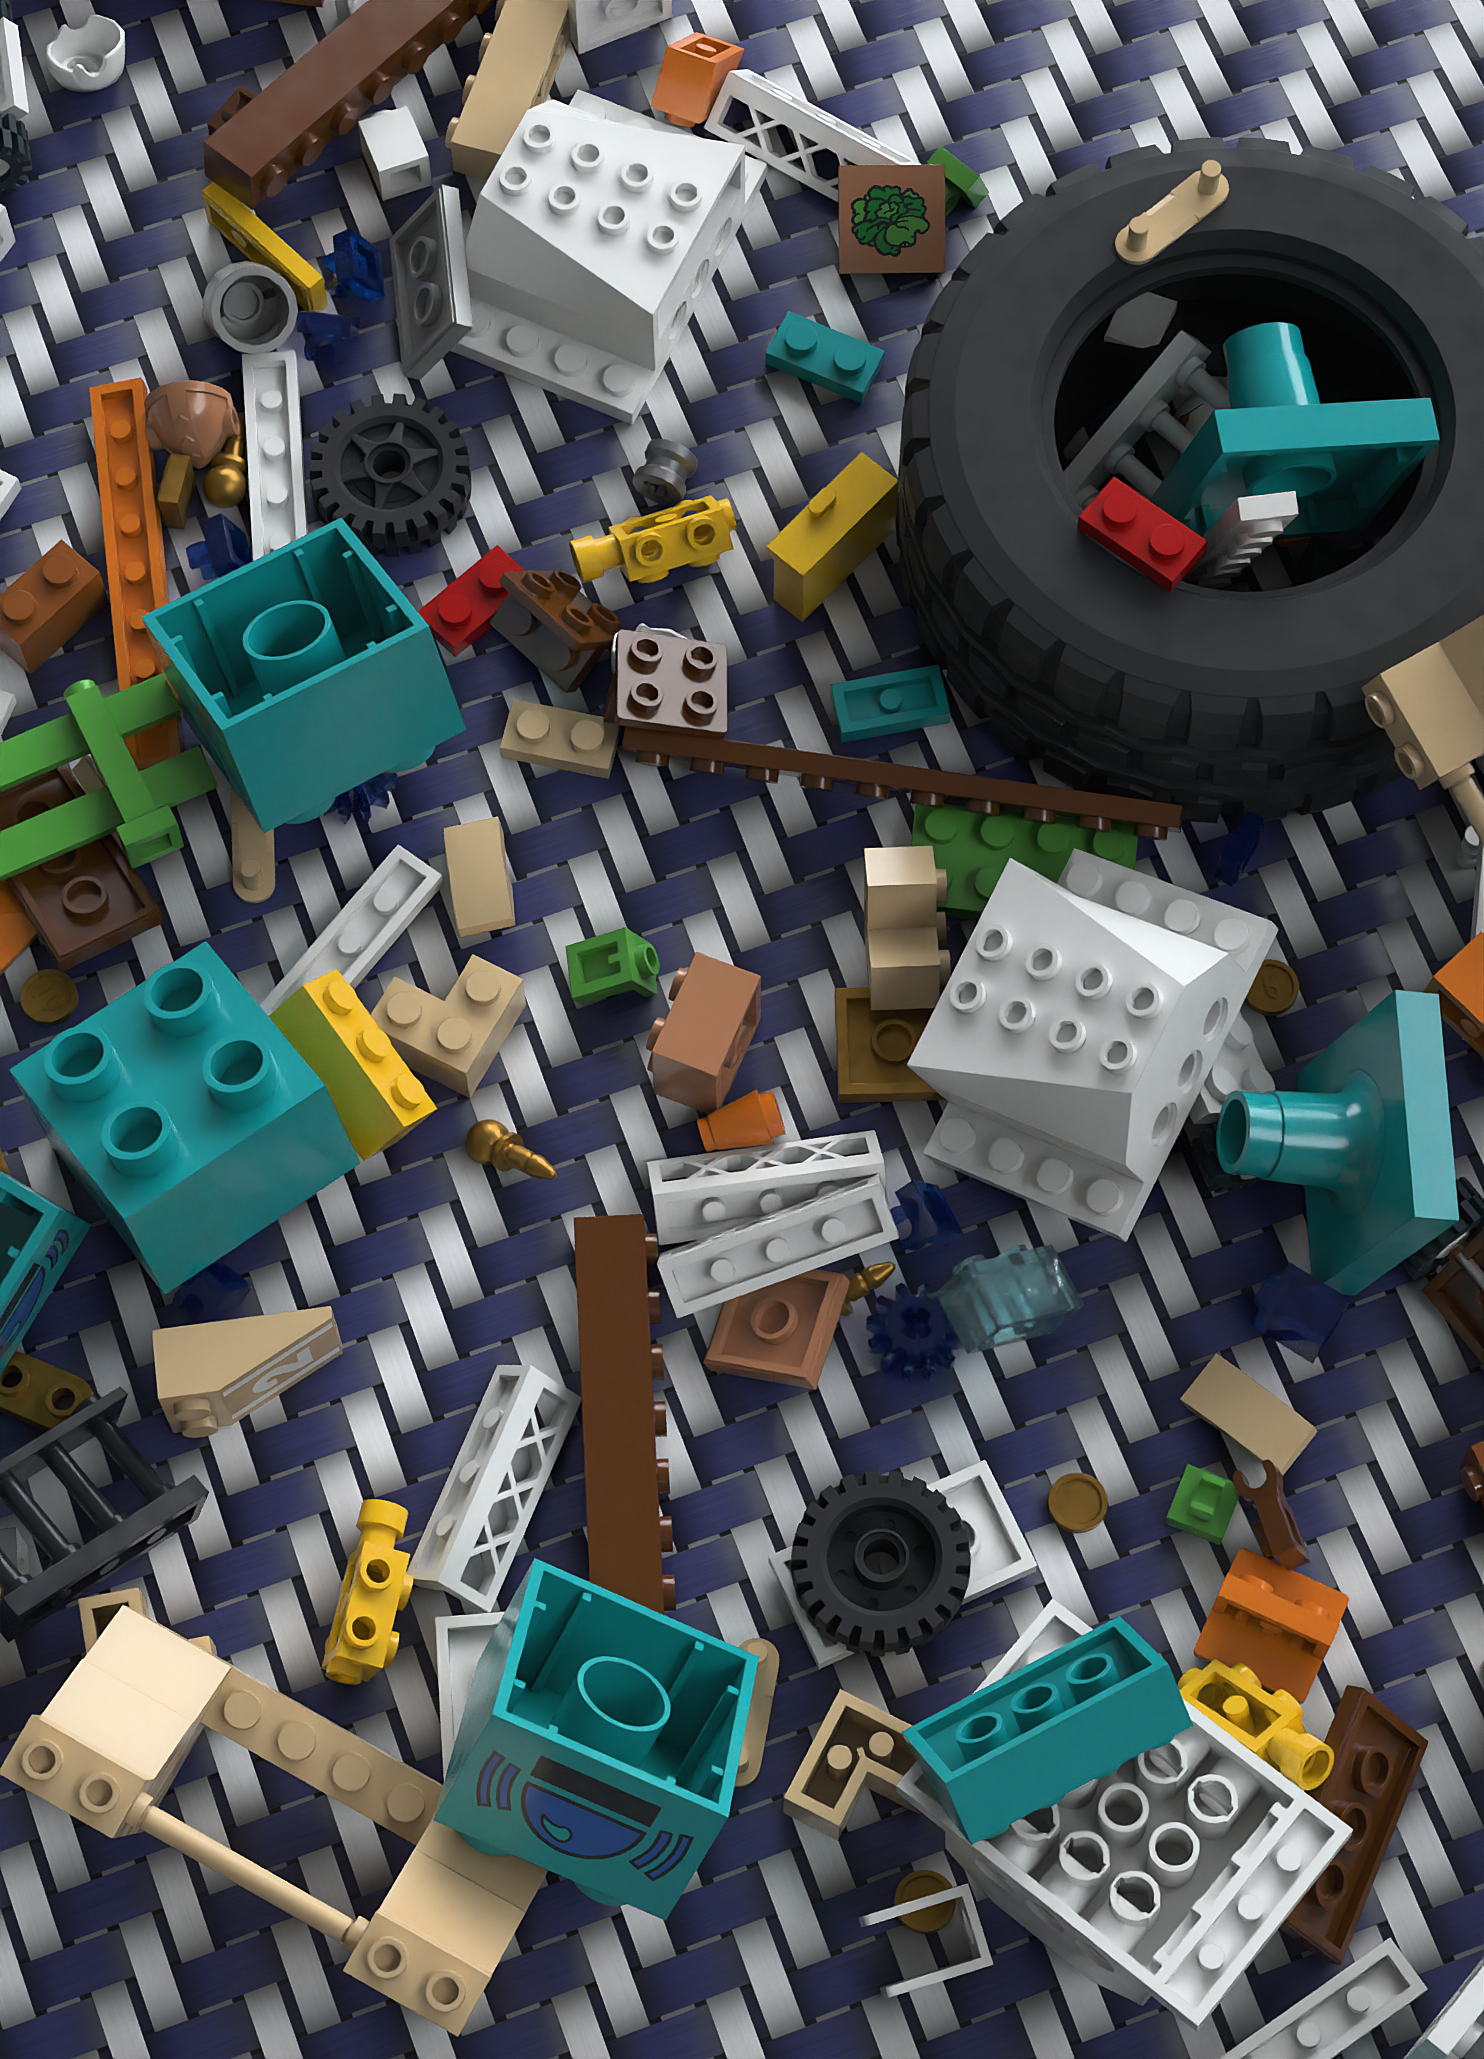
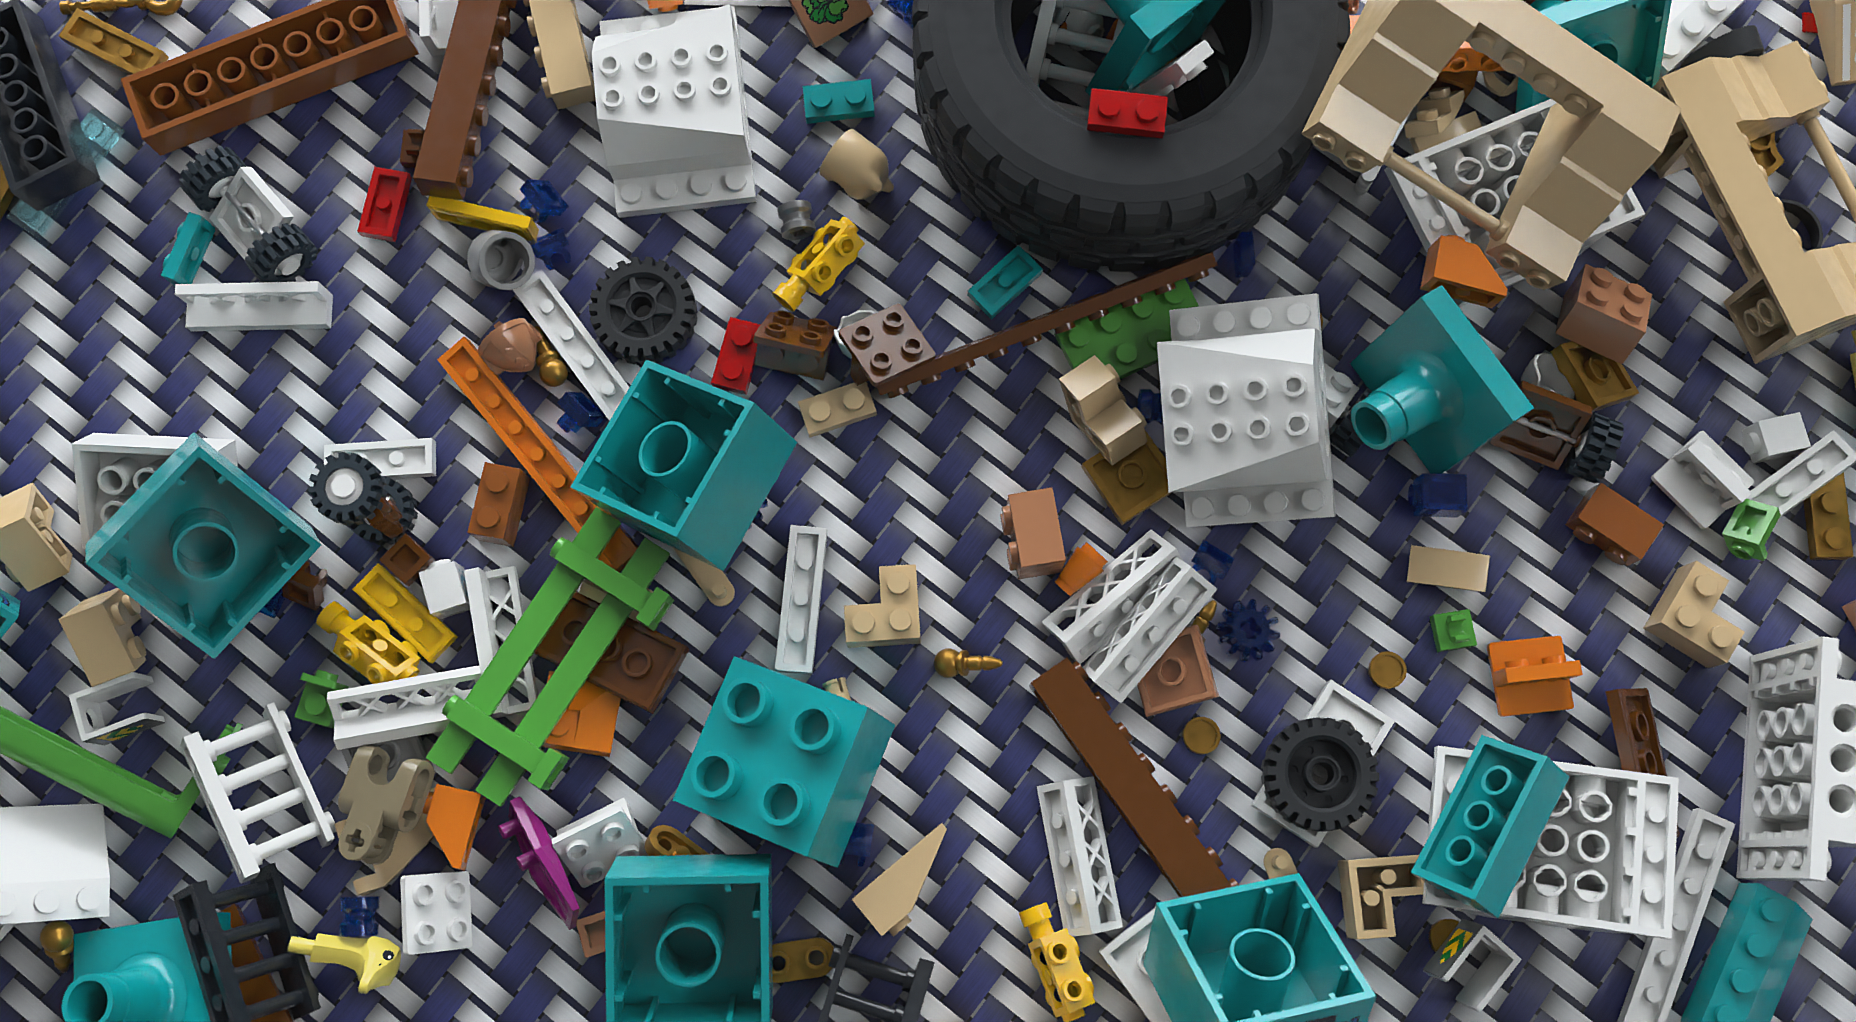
camera: 30 degrees left, 10 degrees up
pearl gold piece [20,969,78,1026] -> none
white hair [45,14,125,93] -> none
pearl gold tile [157,453,196,530] -> none
yellow brick [268,968,437,1161] -> none
white brick [358,105,432,201] -> none
light grey tile [389,185,473,380] -> none
tan slope [444,816,515,937] -> none
bright green bracket [565,927,660,1005] -> none
yellow container [766,452,898,622] -> none
clear light blue brick [936,1244,1084,1354] -> none
yellow brick [1177,1659,1334,1790] -> none
reddish brown plate [1233,1459,1311,1571] -> none
none -> red plate [357,167,412,242]
none -> tan piece [819,128,894,200]
none -> pearl gold piece [1182,717,1221,754]

